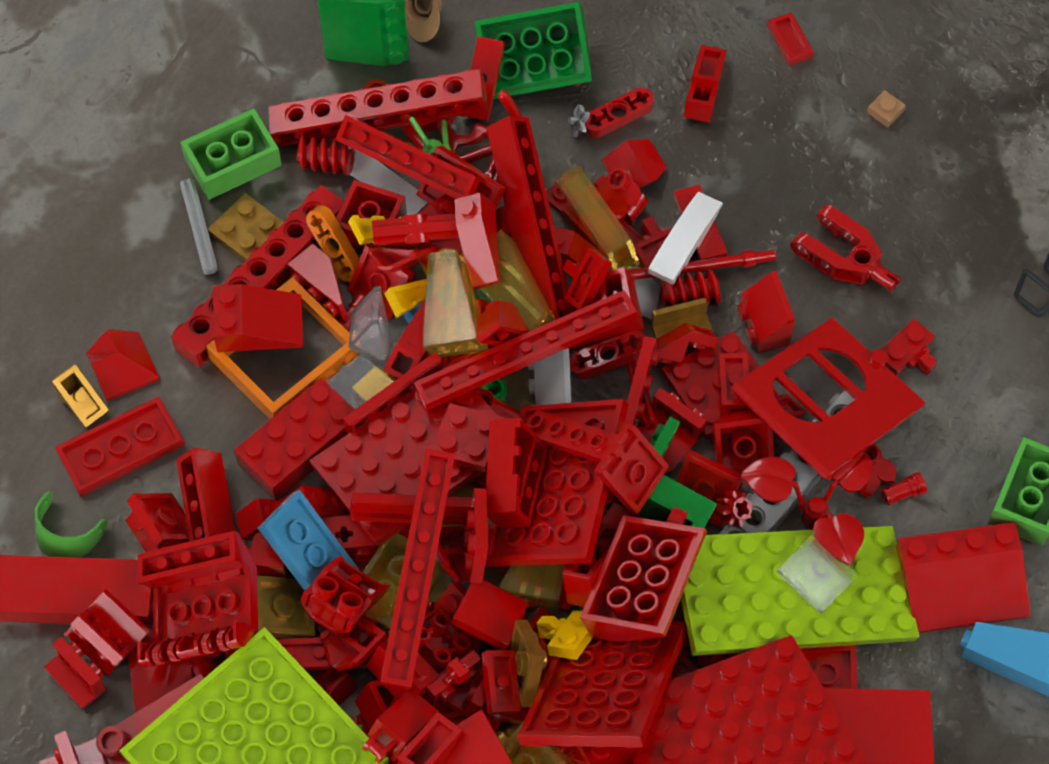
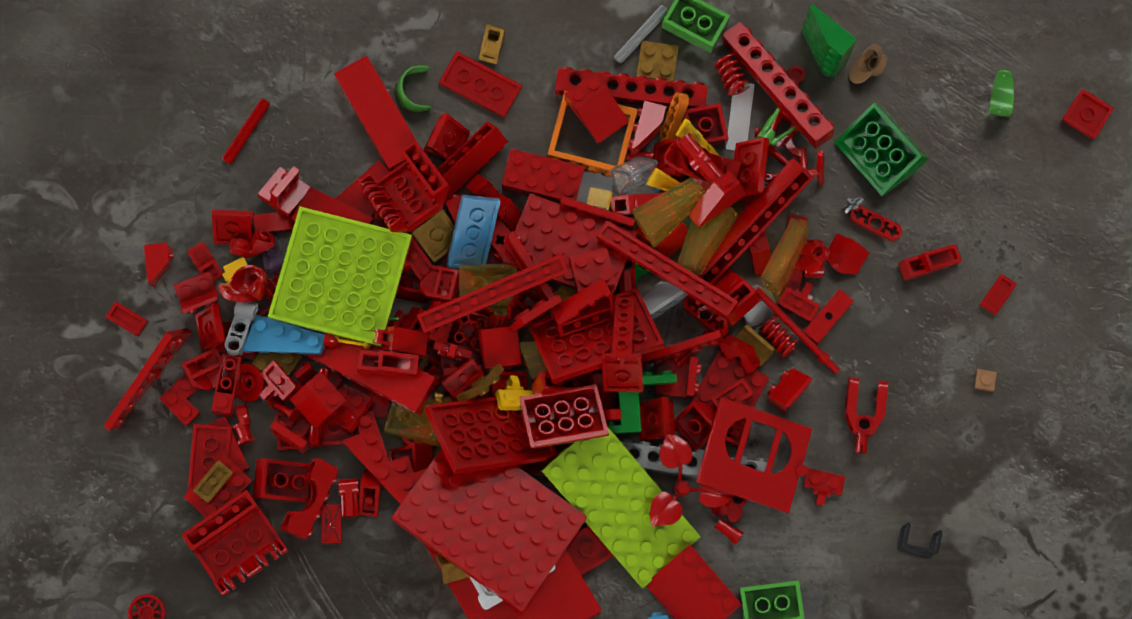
camera: 55 degrees right, 15 degrees up
red bracket [44,637,106,709] -> none
red bracket [64,589,151,675] -> none
red slope [86,329,160,401] -> none
red tile [96,726,129,759] -> none
red slope [301,555,389,634] -> none
red plate [335,115,481,199] -> none
red tile [462,37,505,122] -> none
red slope [476,300,529,346] -> none
red hinge [563,248,613,310] -> none
white slope [648,192,723,285] -> none
red gear [715,490,753,527] -> none
clear slope [776,534,858,614] -> none

